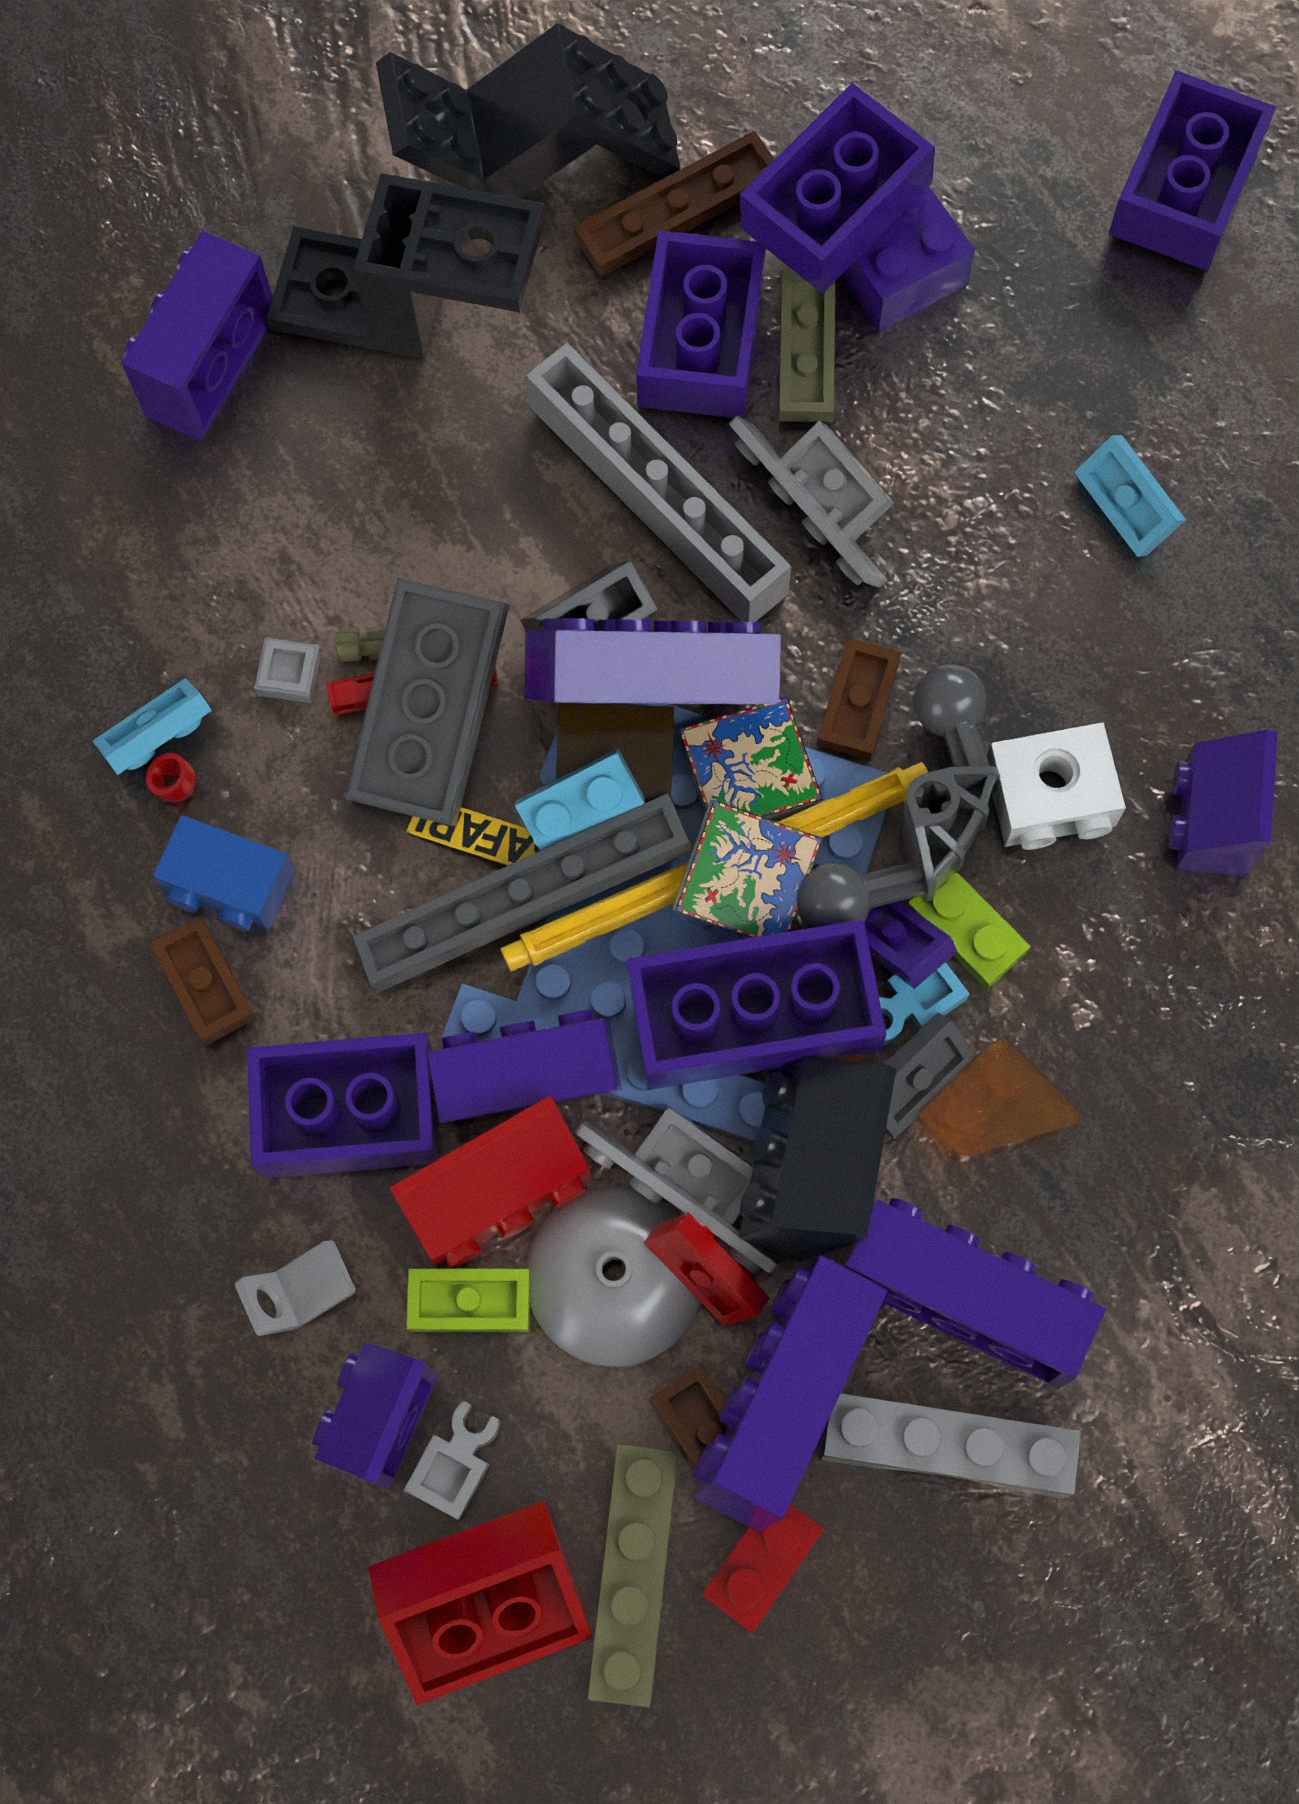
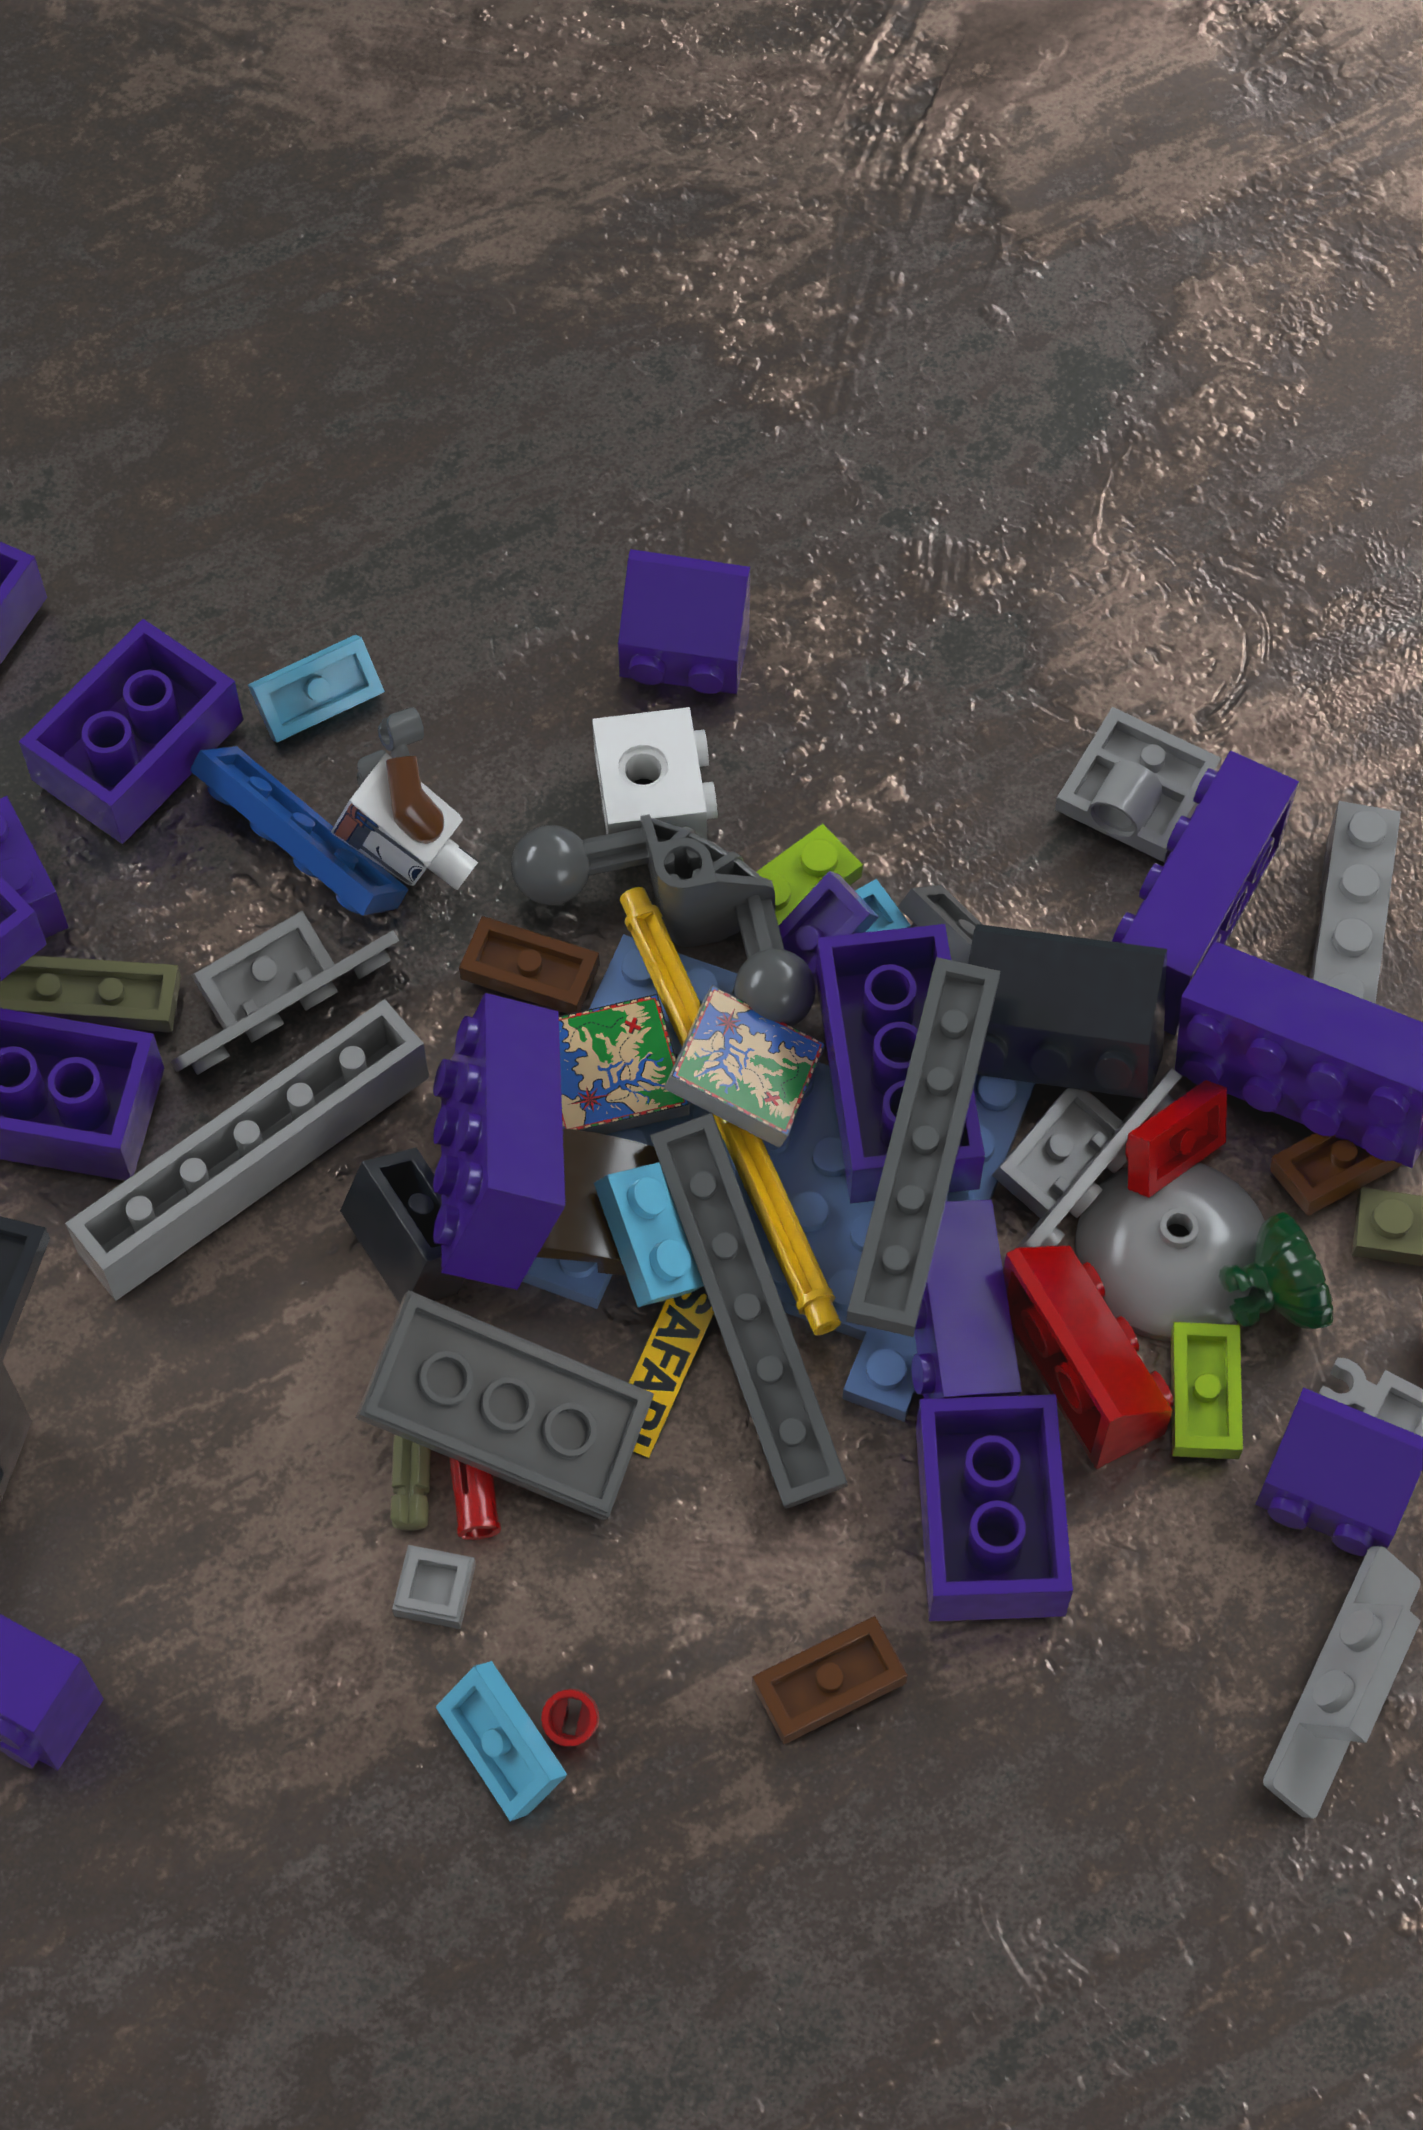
camera: 90 degrees left, 10 degrees down
blue brick [153,815,295,932] -> none
light grey bracket [235,1240,355,1336] -> none
clear orange wing [916,1036,1083,1161] -> none
none -> dark purple brick [19,619,244,845]
none -> blue plate [190,746,408,916]
none -> torso [331,707,479,890]
none -> dark grey plate [846,957,1001,1337]
none -> light grey plate [1055,707,1222,862]
none -> dark green hair [1219,1212,1333,1329]
none -> light grey bracket [1263,1546,1421,1818]

